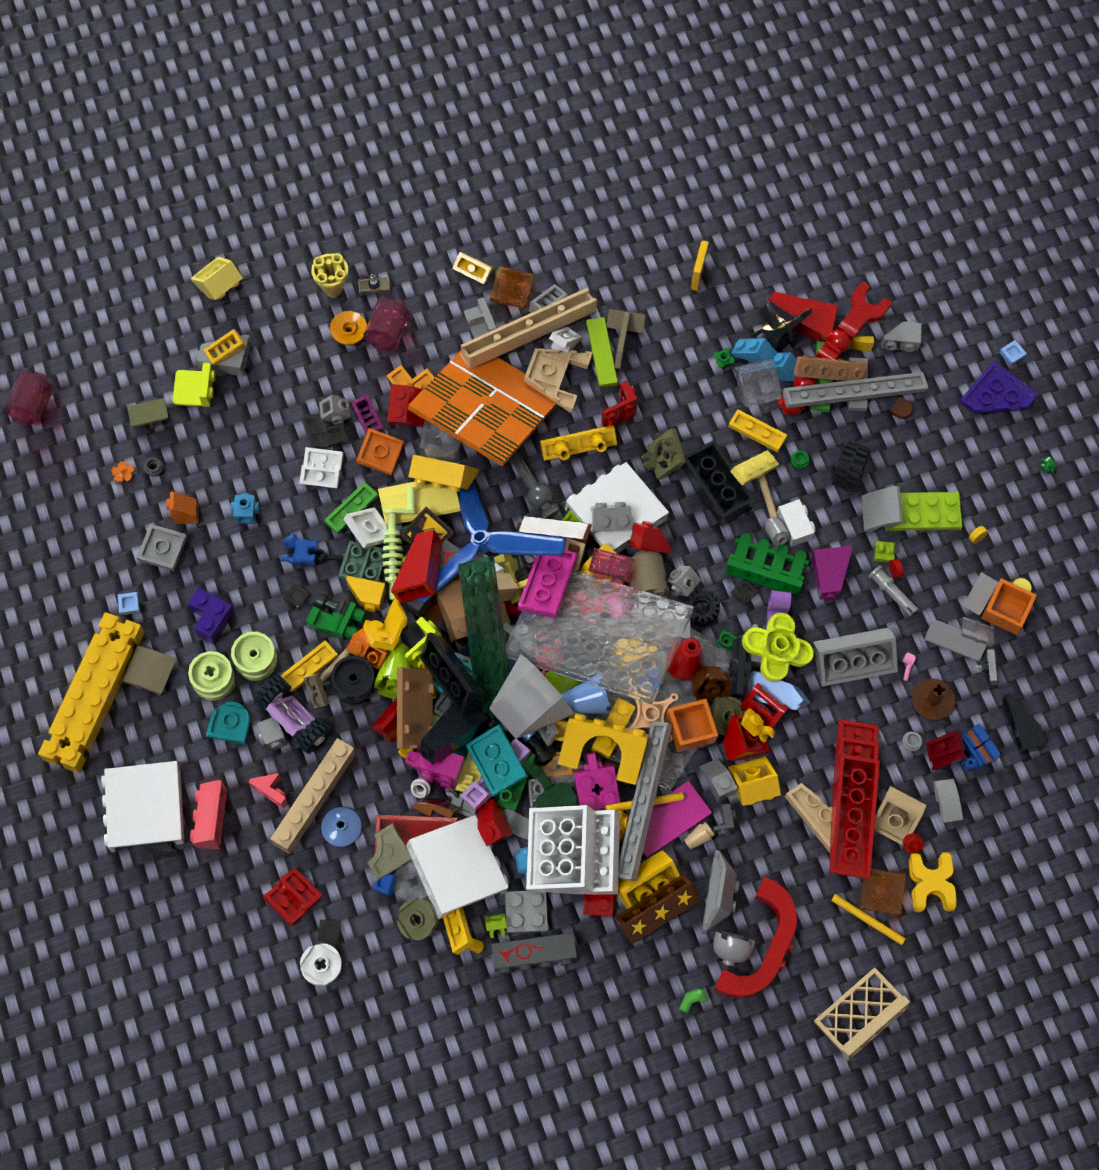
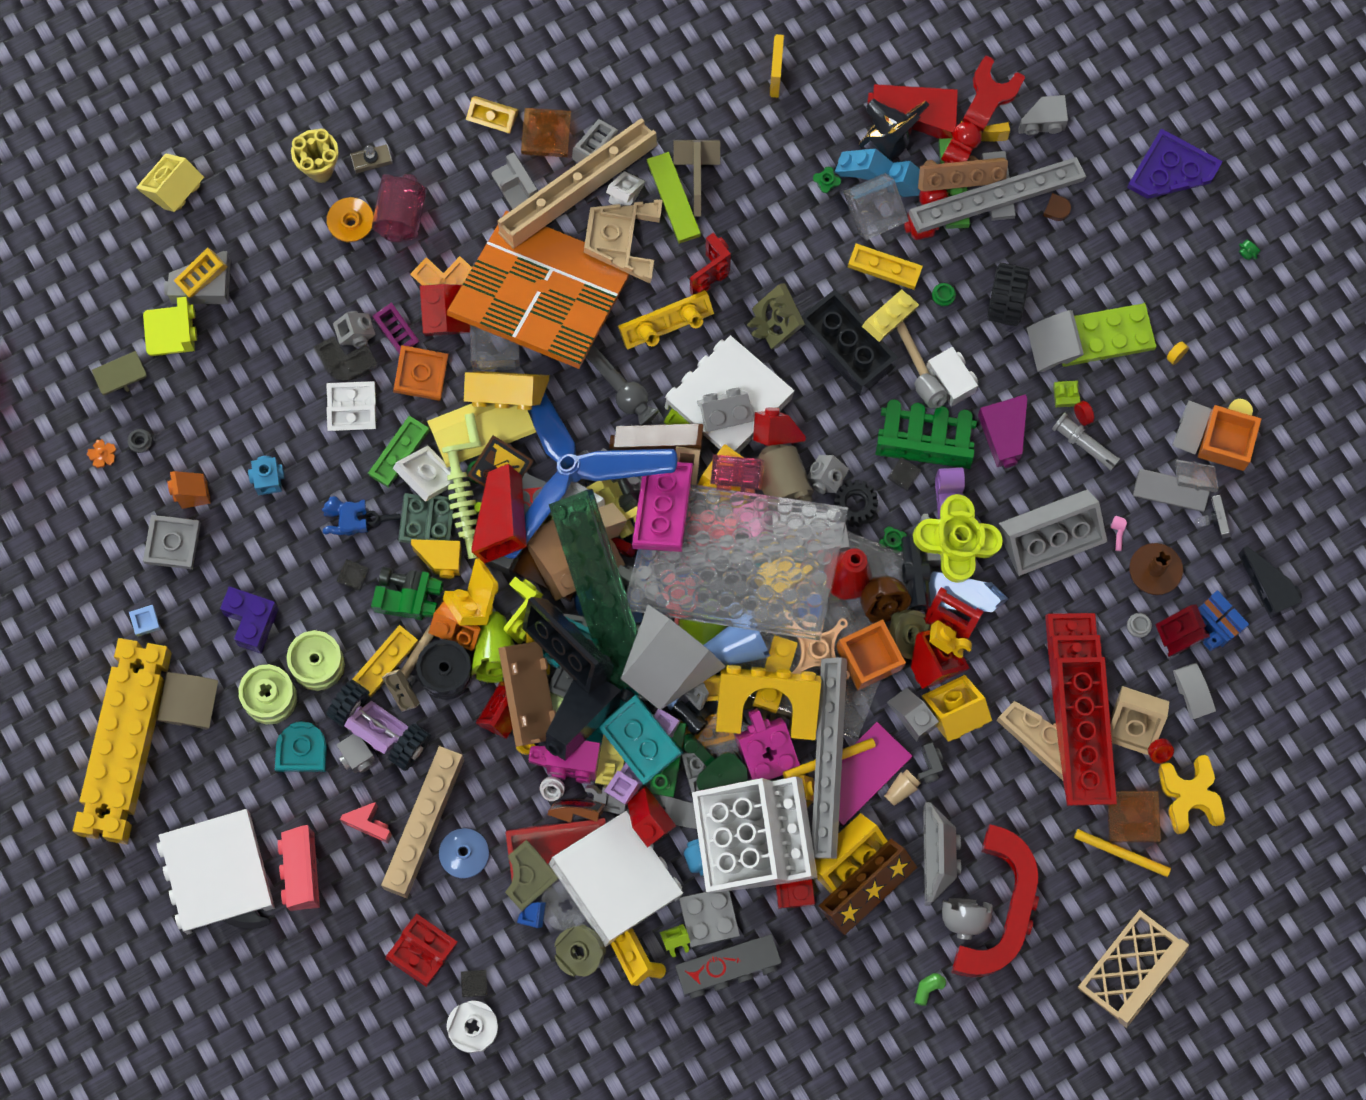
camera: 10 degrees left, 5 degrees up
light blue plate [999,340,1027,366] -> none

